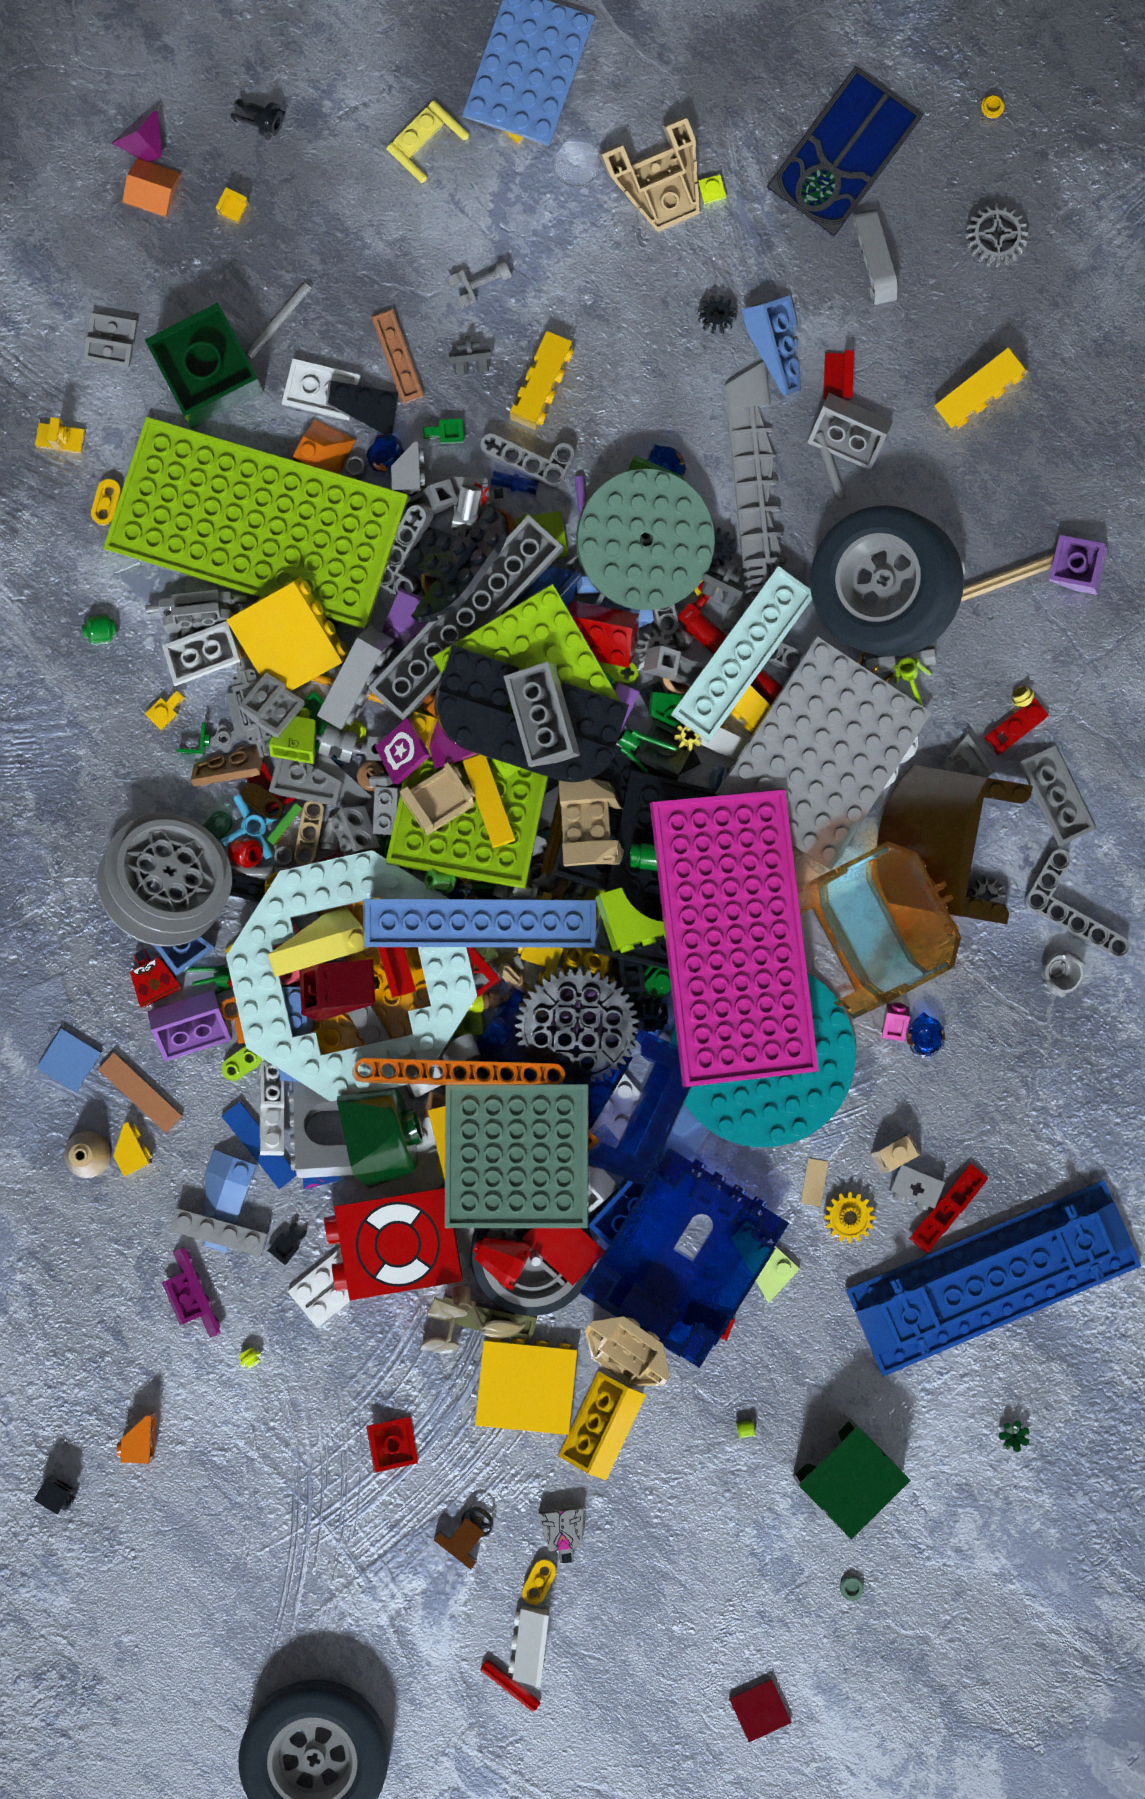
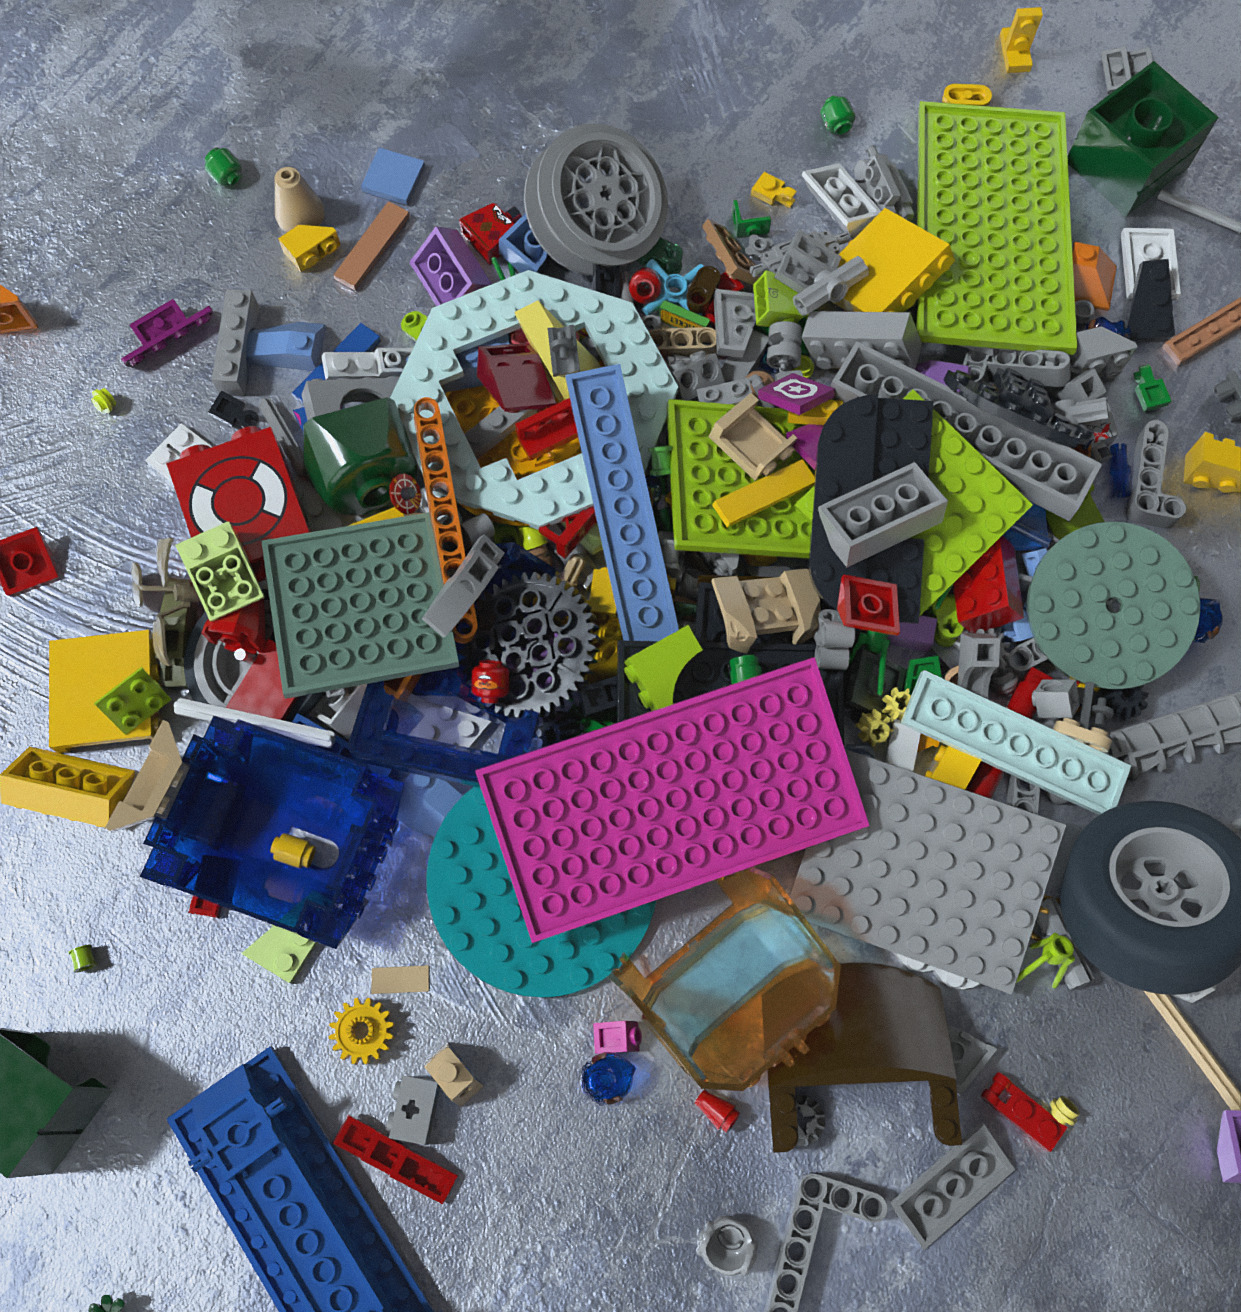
camera: 80 degrees right, 15 degrees down
none -> lime hinge [94,667,172,735]
none -> white axle [174,698,335,748]
none -> yellowish green slope [175,521,264,622]
none -> green head [204,147,242,186]
none -> light grey axle [259,398,305,477]
none -> yellow brick [270,833,316,869]
none -> red piece [389,474,421,514]
none -> light grey slope [422,535,505,638]
none -> red head [472,660,510,703]
none -> dark grey hips [547,325,580,377]
none -> red cone [694,1089,741,1133]
none -> light grey piece [793,256,869,316]
none -> light grey piece [814,609,855,670]
none -> red slope [837,574,900,636]
none -> light yellow gear [855,709,893,747]
none -> light grey brick [1032,679,1080,718]
none -> tan plate [1053,718,1112,752]

